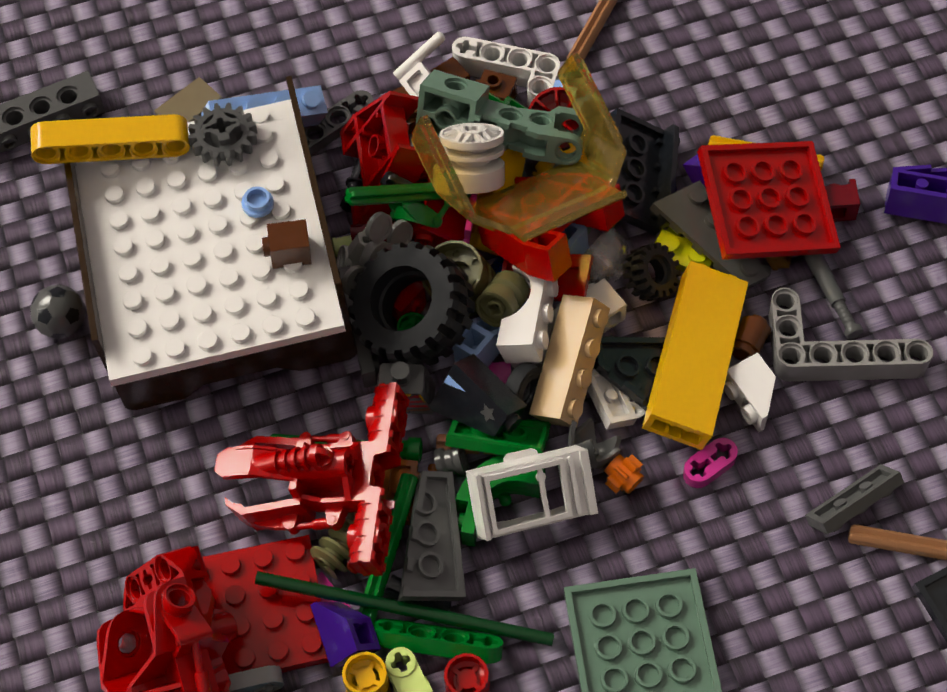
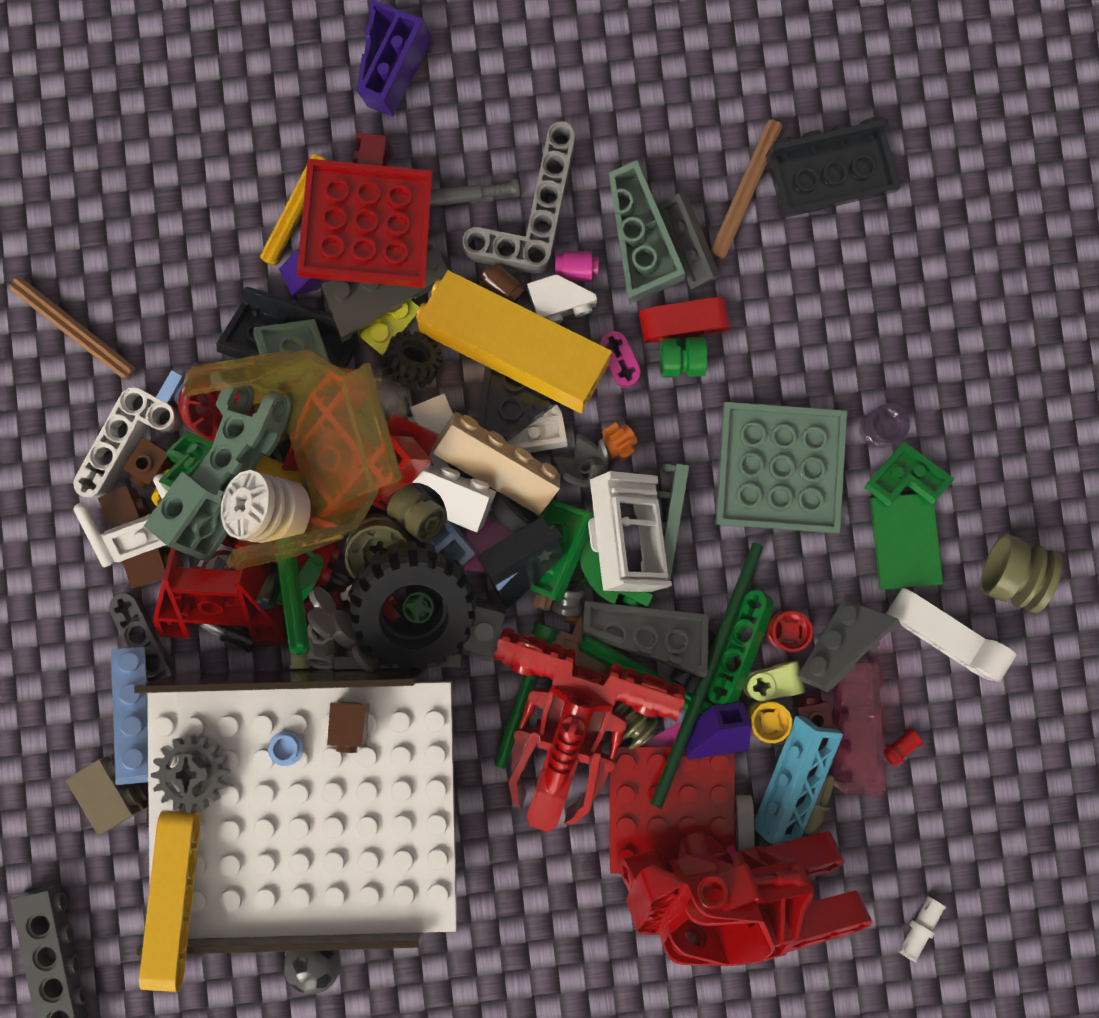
camera: 85 degrees left, 25 degrees up
none -> sand green tile [253,319,331,382]
none -> dark pink brick [555,251,599,282]
none -> sand green wedge [609,160,686,304]
none -> red beam [639,297,731,343]
none -> sand green hinge [657,464,689,589]
none -> green wheel [660,337,707,378]

